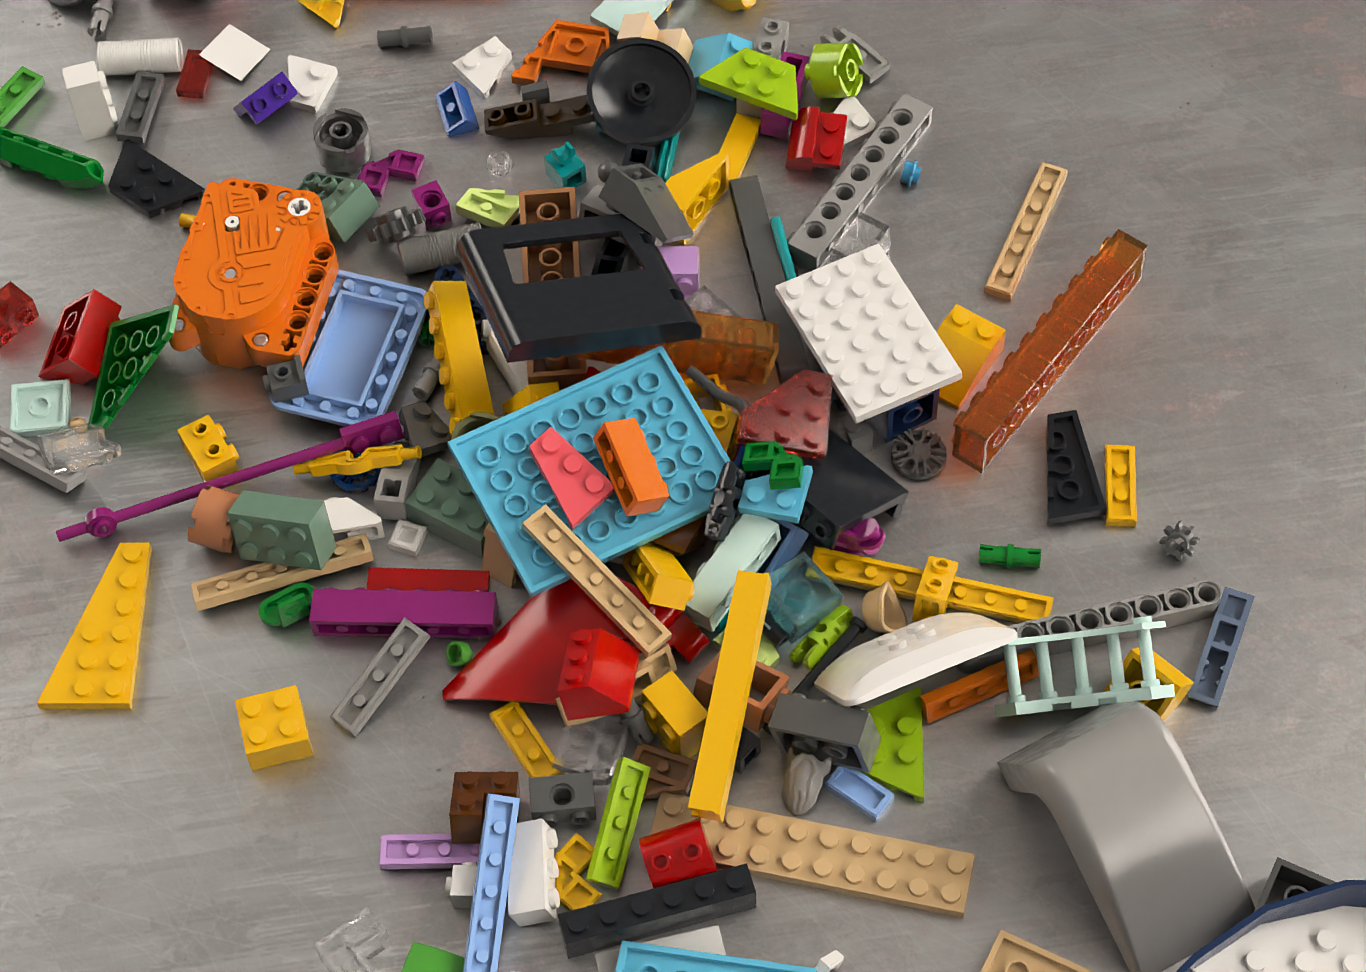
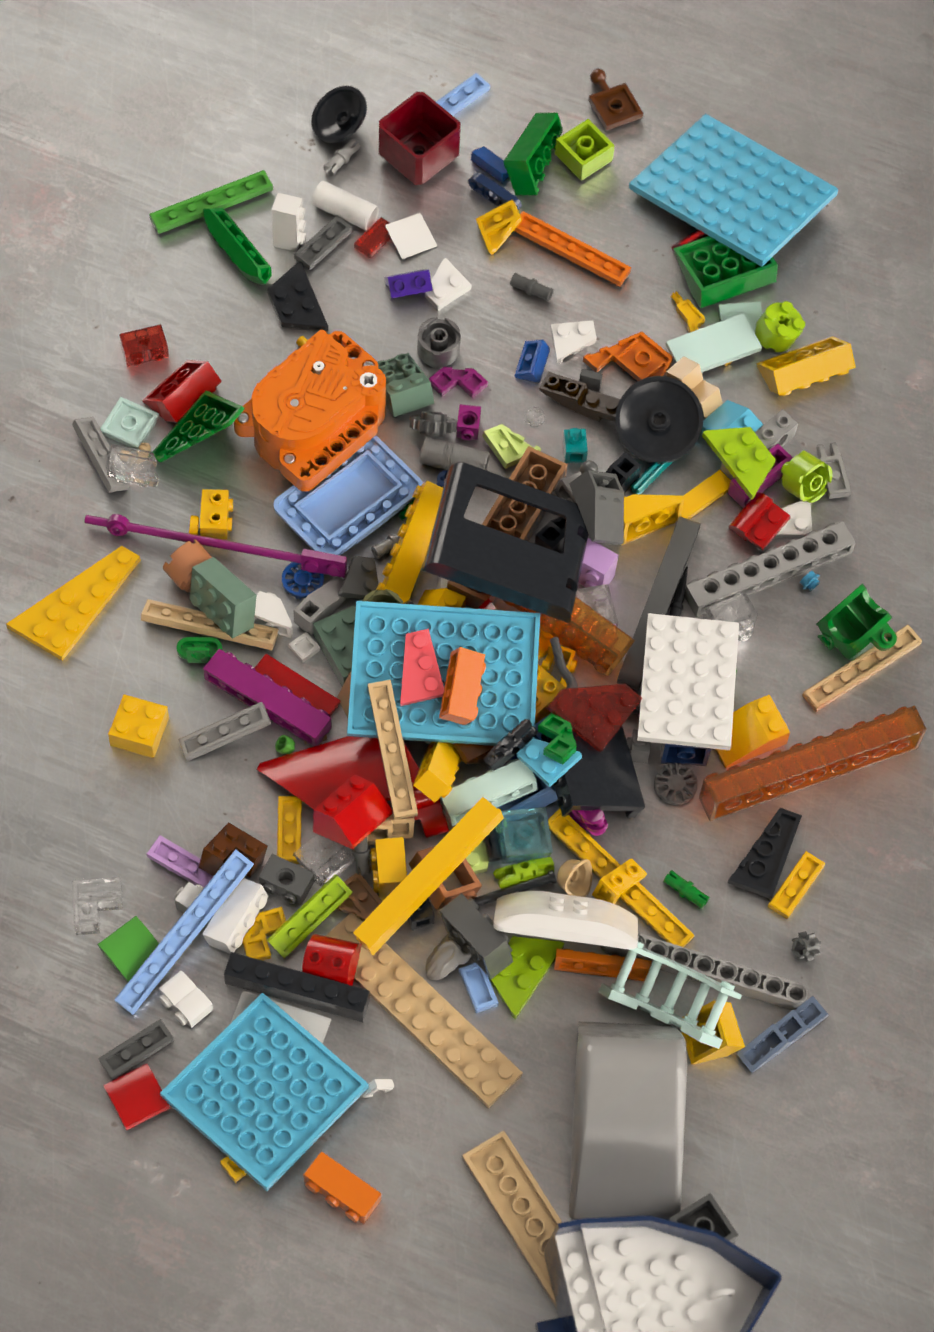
camera: 25 degrees right, 5 degrees up
dark grey brick [262,355,309,403] -> none
yellow piece [293,444,422,477] -> none
teal bar [770,217,796,281] -> none
none -> yellow tile [189,515,200,535]
none -> green animal [816,583,897,660]

